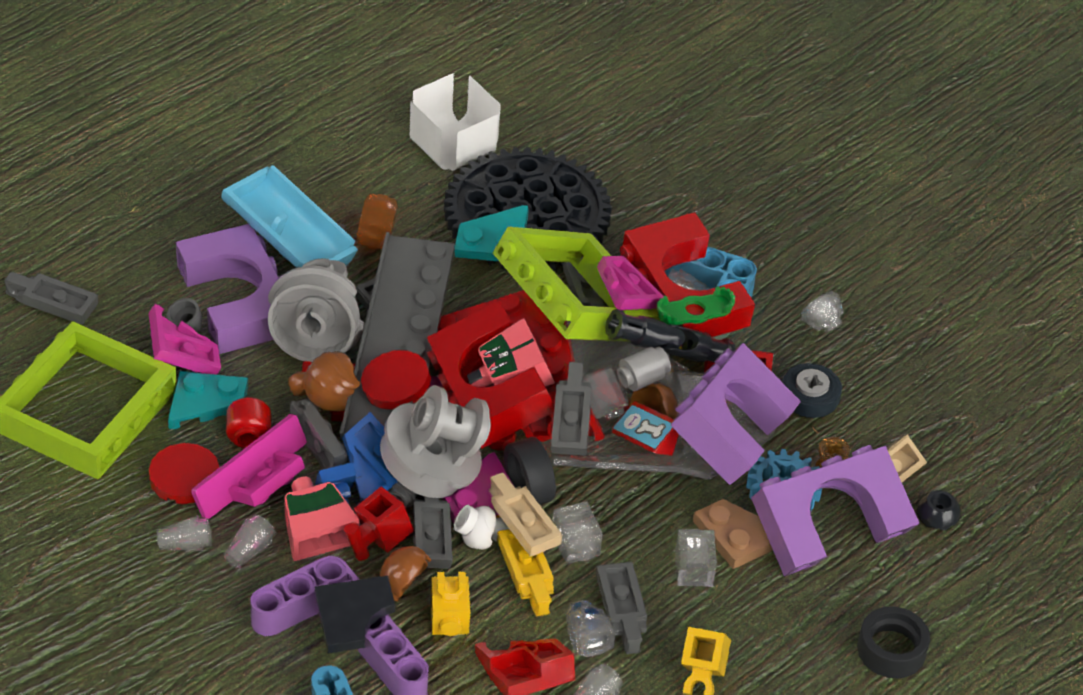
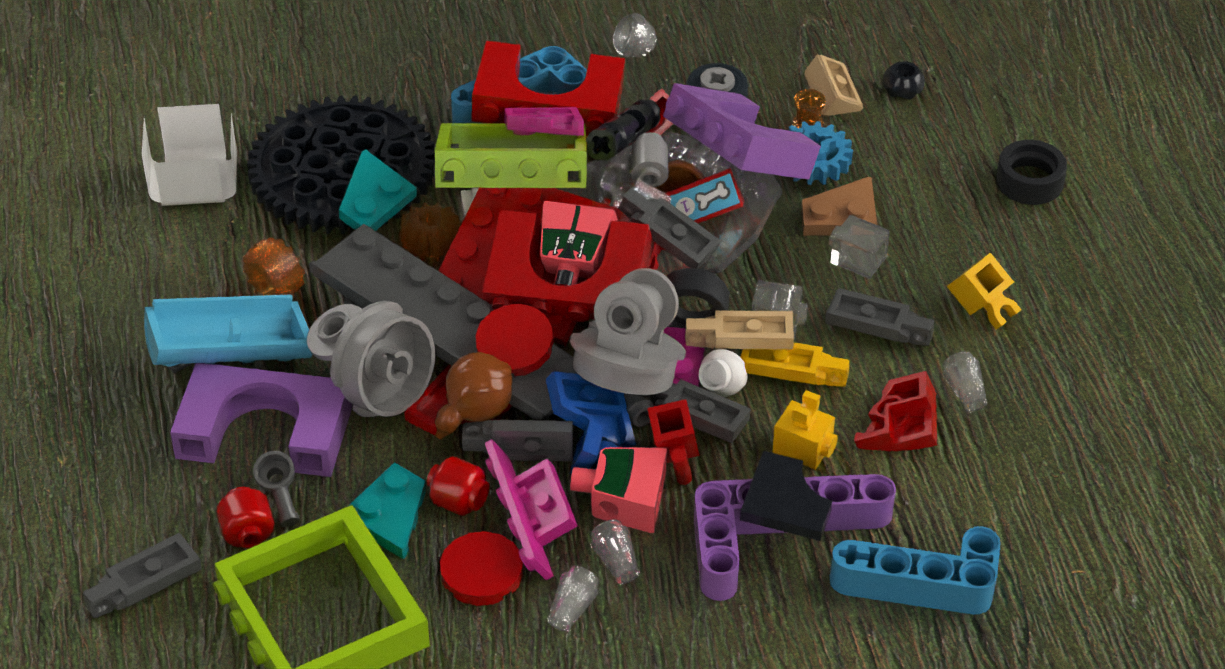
camera: 55 degrees left, 0 degrees up
dark pink wing [148,304,221,375] -> none
dark orange hair [380,546,432,602] -> none
clear rock [566,600,615,657] -> none
green piece [657,286,736,325] -> none
medium lavender arch [751,445,919,576] -> none
none -> red head [216,486,274,549]
none -> clear orange gear [400,202,462,262]

